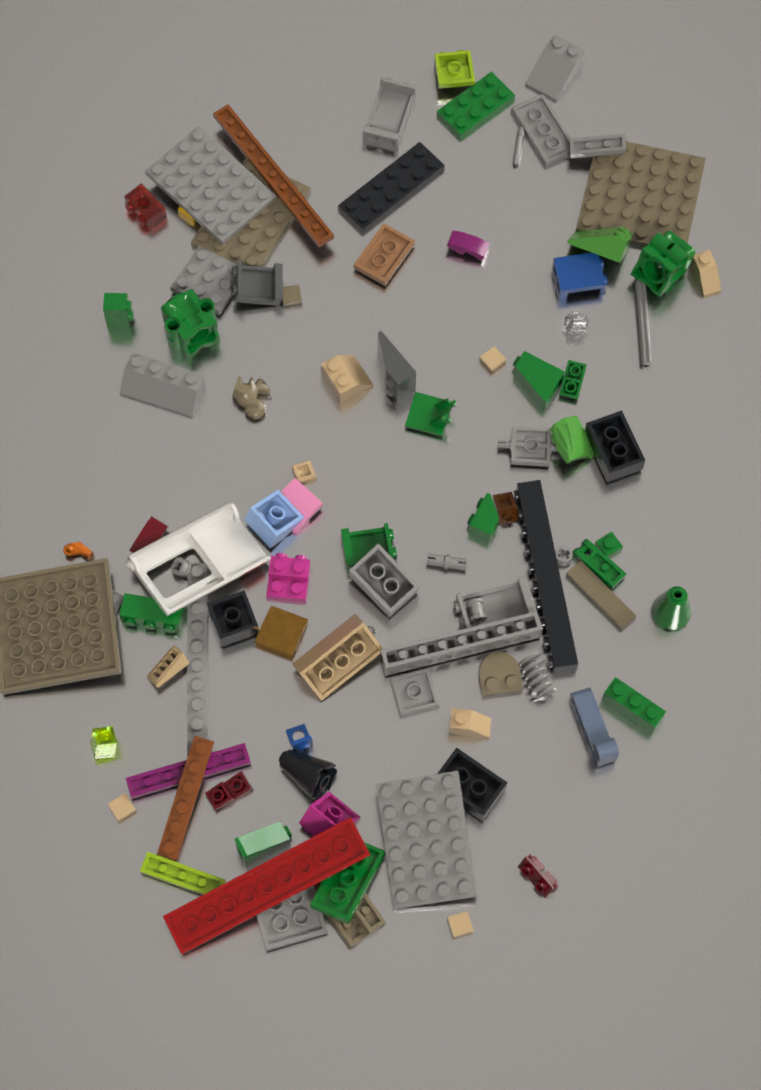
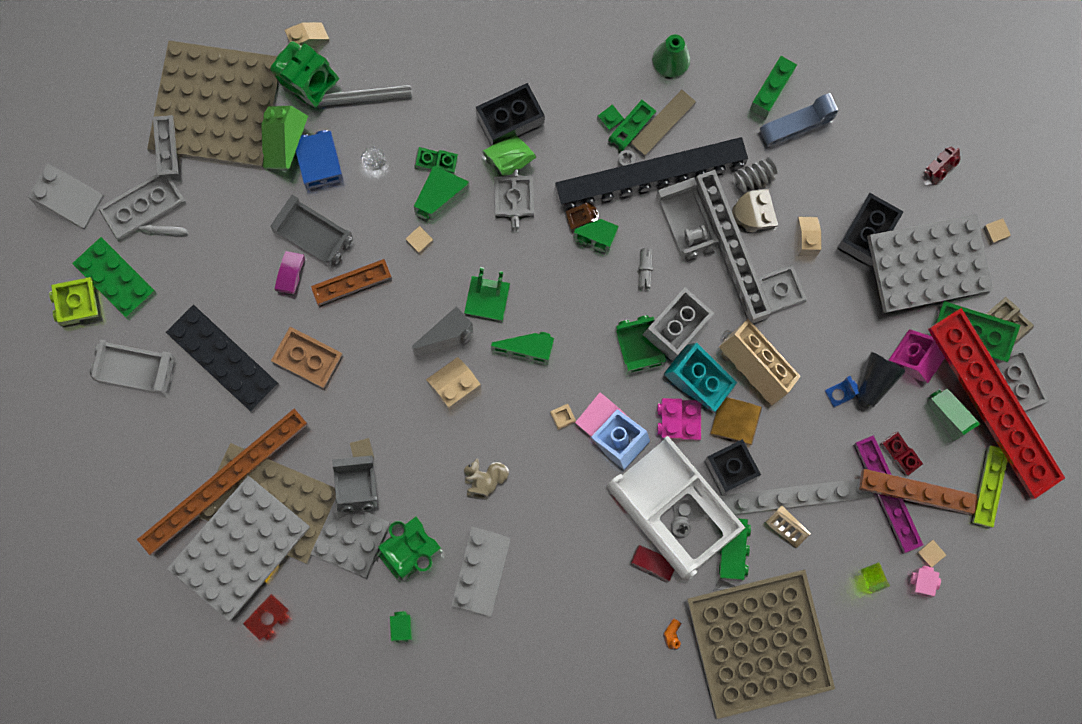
camera: 100 degrees left, 10 degrees up
none -> dark grey panel [270,195,353,267]
none -> dark orange plate [311,259,392,306]
none -> green slope [491,332,554,364]
none -> teal slope [664,343,738,412]
none -> bright pink brick [910,566,941,598]

